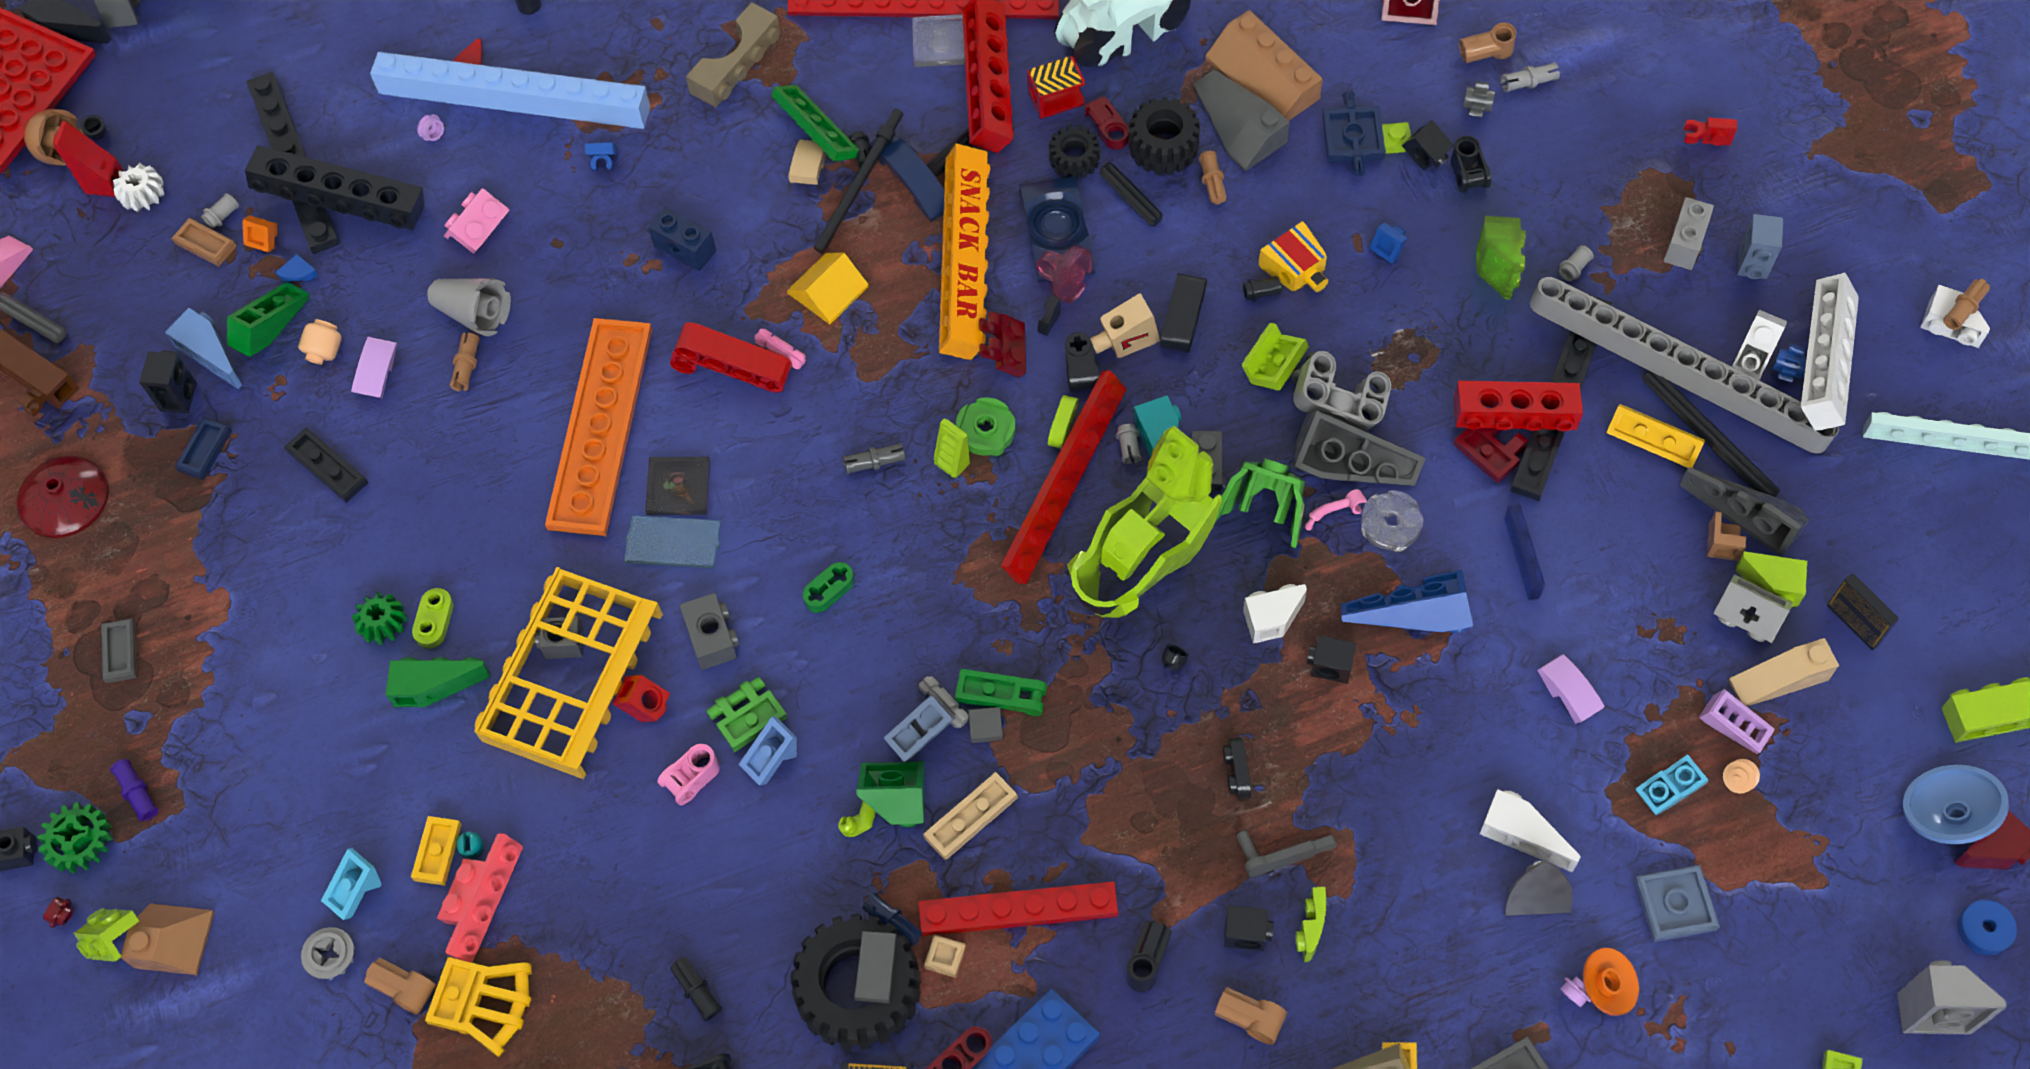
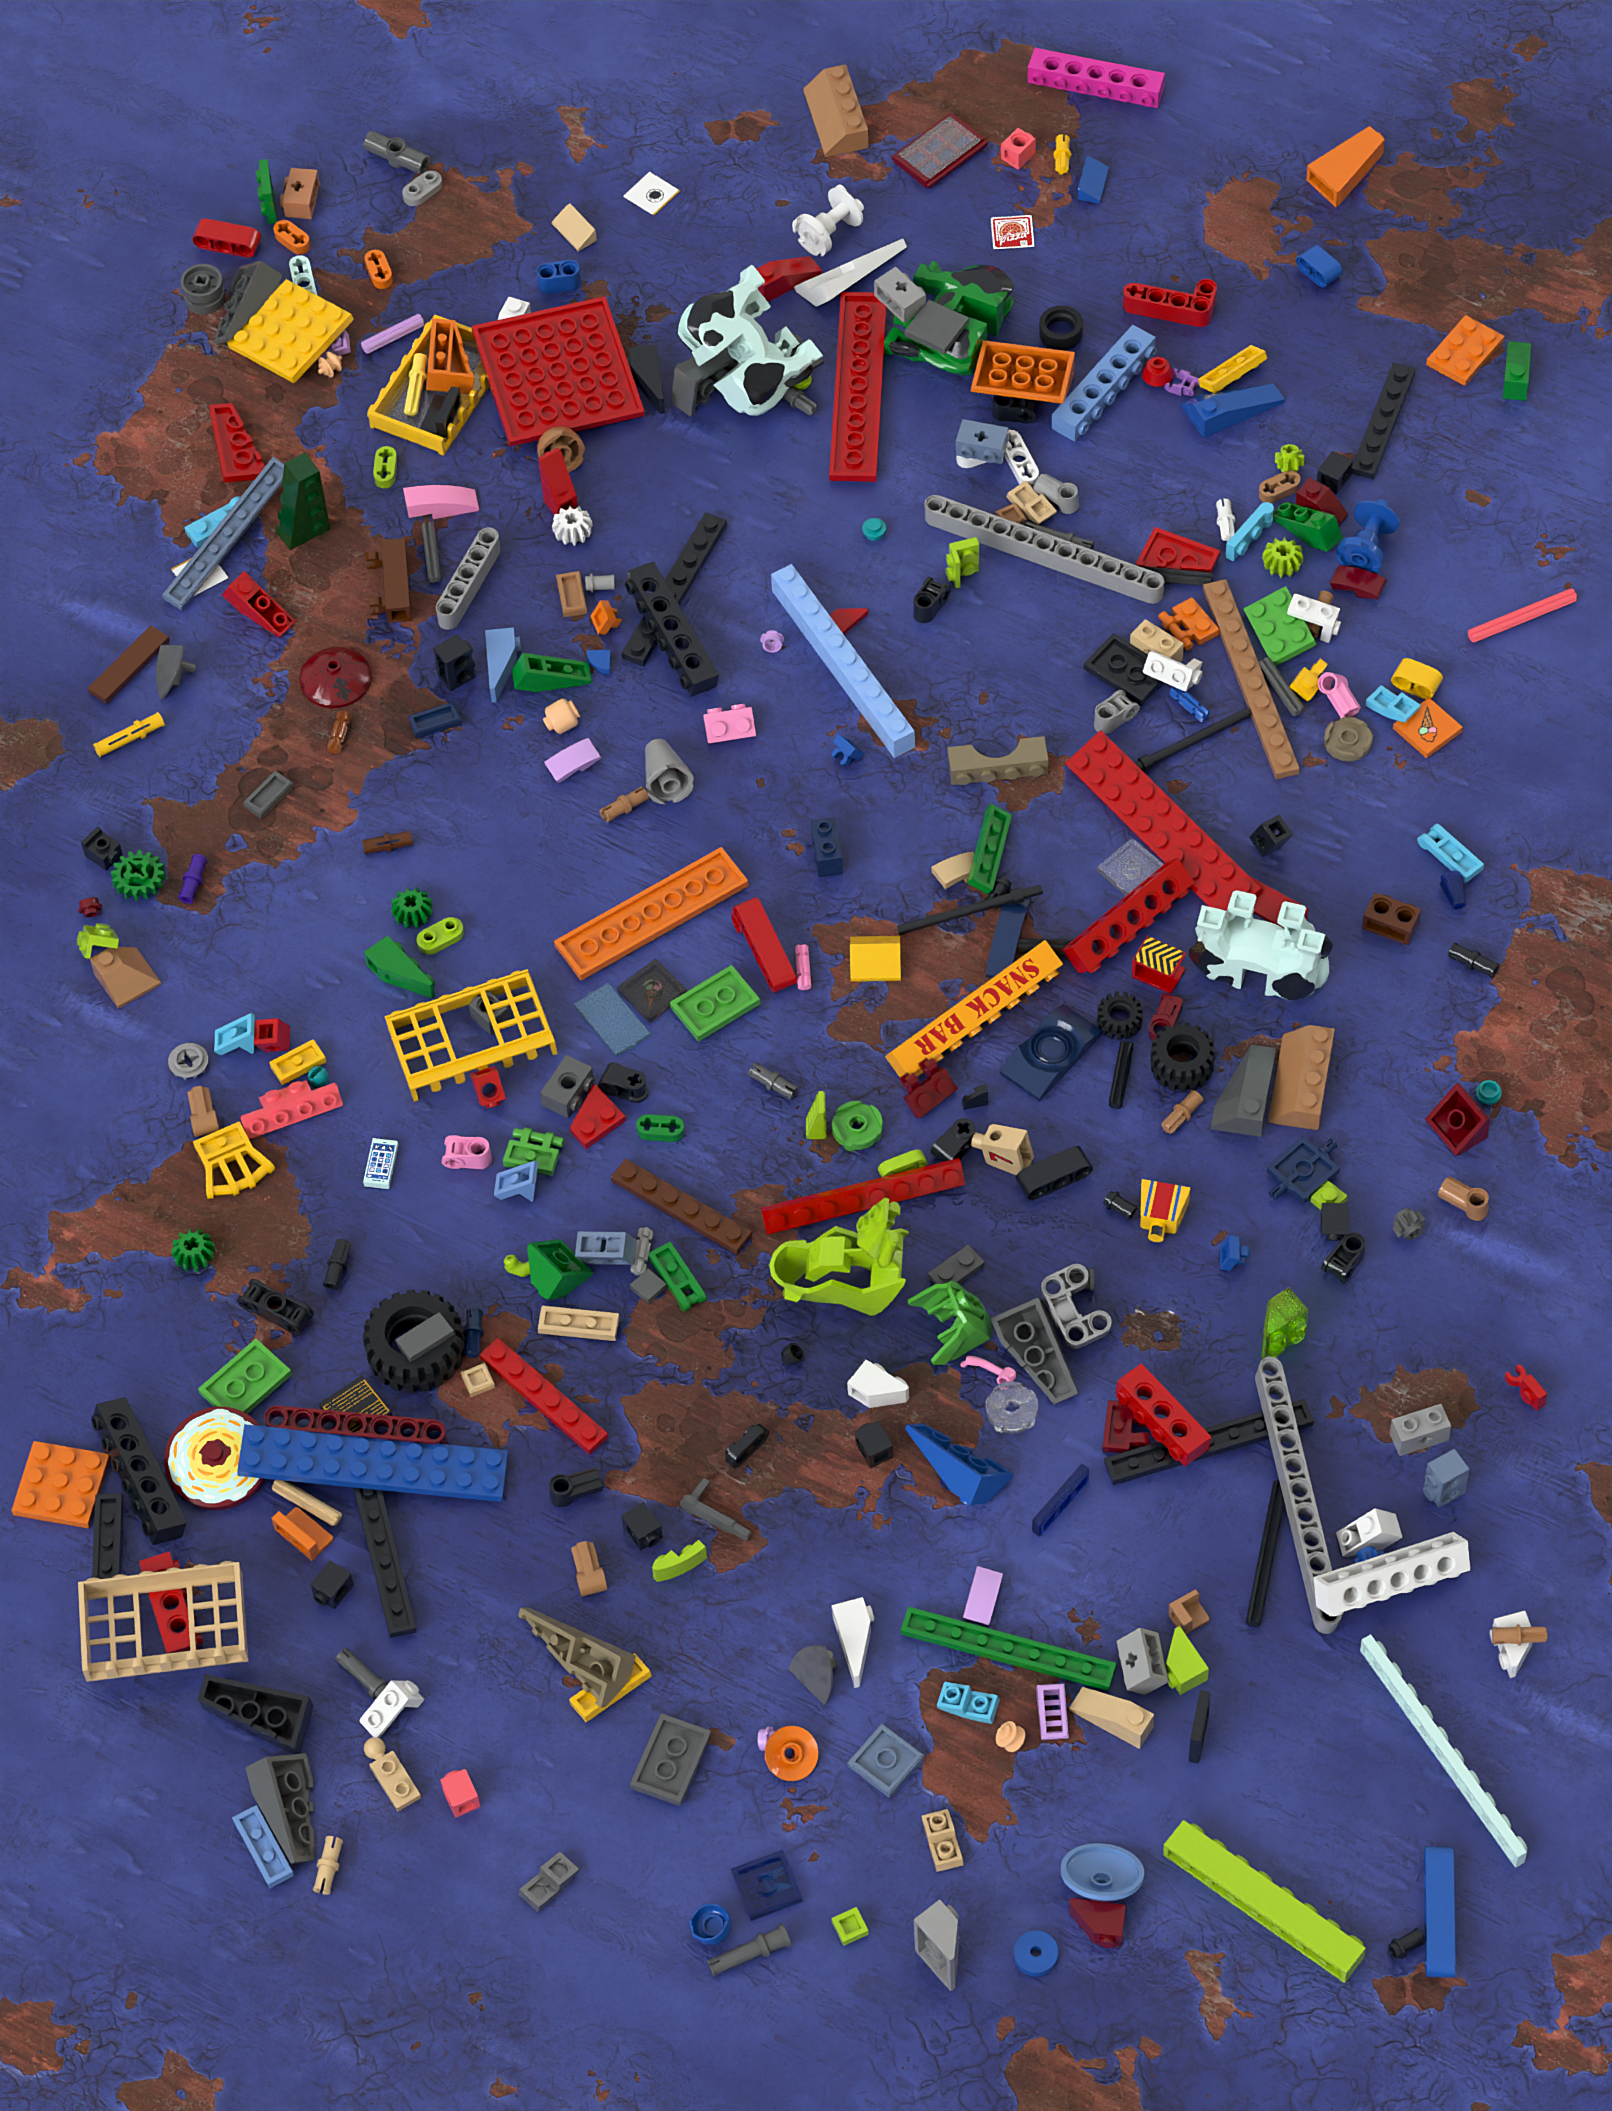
camera: 50 degrees right, 5 degrees down
black hinge [81,115,106,140] -> none
black tile [284,427,368,503] -> none
clear pink tile [1035,245,1093,303] -> none
light grey pin [1116,424,1141,464] -> none
teal slope [1133,395,1182,458] -> none
lime bracket [1242,323,1309,391] -> none
light grey pin [1501,62,1560,92] -> none
light grey pin [1559,245,1594,281] -> none
yellow plate [1606,404,1705,468] -> none
dark grey wedge [1680,467,1811,557] -> none
none -> red brick [254,1018,290,1052]
none -> dark orange axle [327,710,351,754]
none -> reddish brown pin [362,830,413,855]
none -> tile [363,1138,399,1189]
none -> light grey beam [436,527,501,630]
none -> red wing [570,1084,626,1149]
none -> black piece [598,1062,649,1103]
none -> reddish brown plate [611,1158,752,1255]
none -> bright green plate [670,965,760,1042]
none -> green plate [900,1606,1117,1691]
none -> tan slope [921,1809,963,1872]

